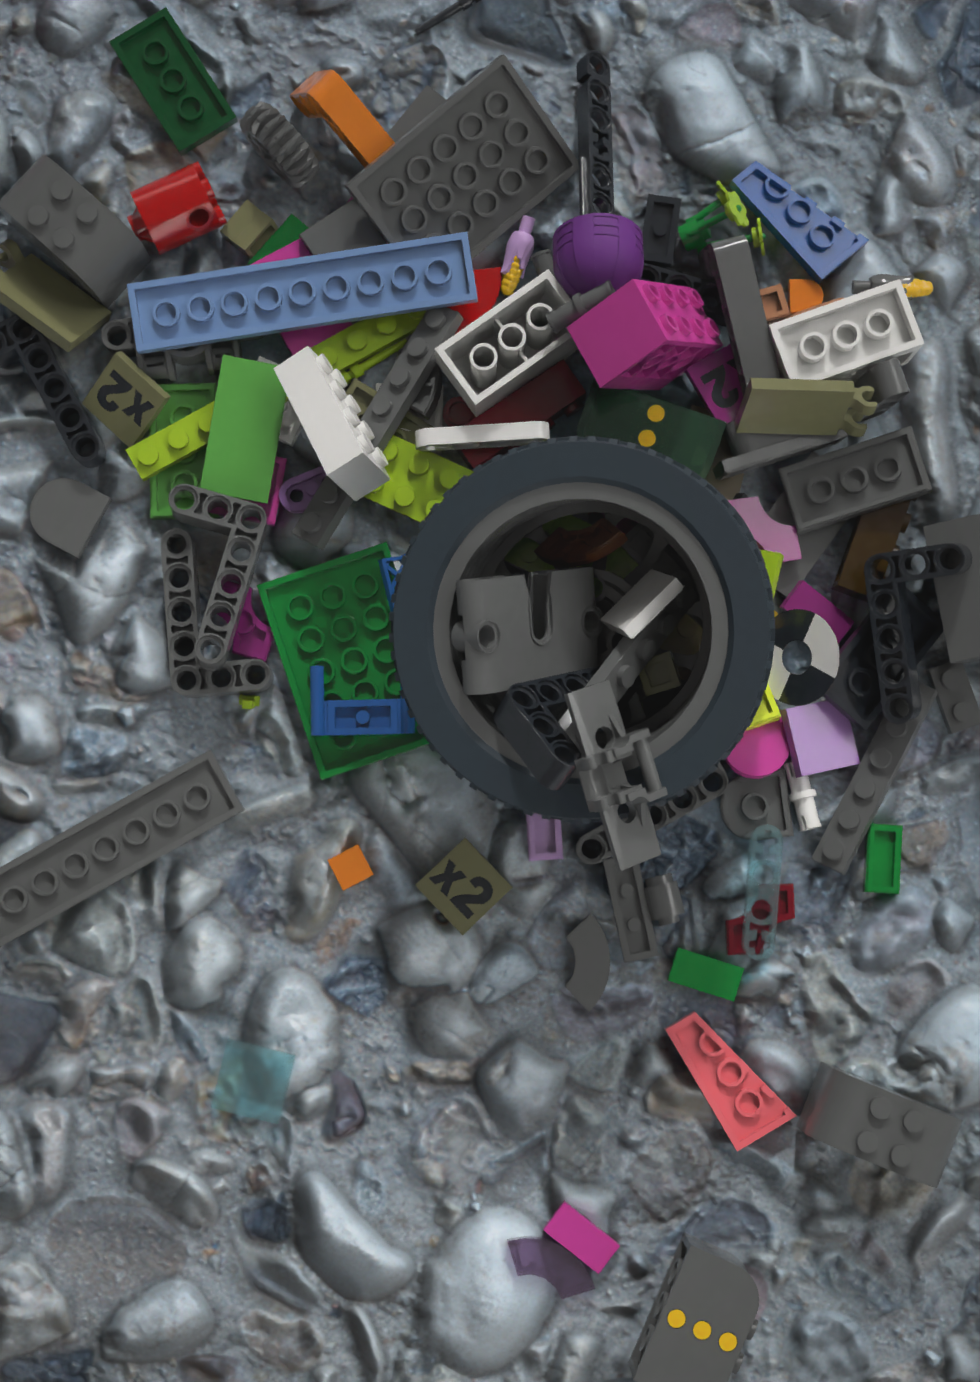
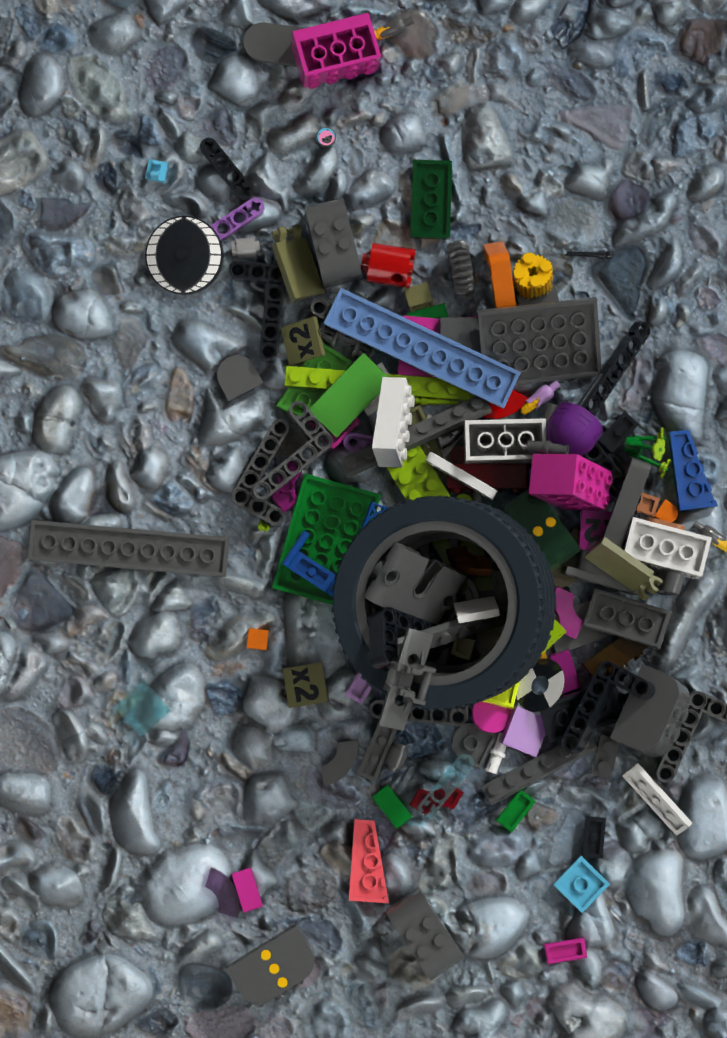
camera: 40 degrees right, 0 degrees up
none -> yellow brick [513,253,553,300]

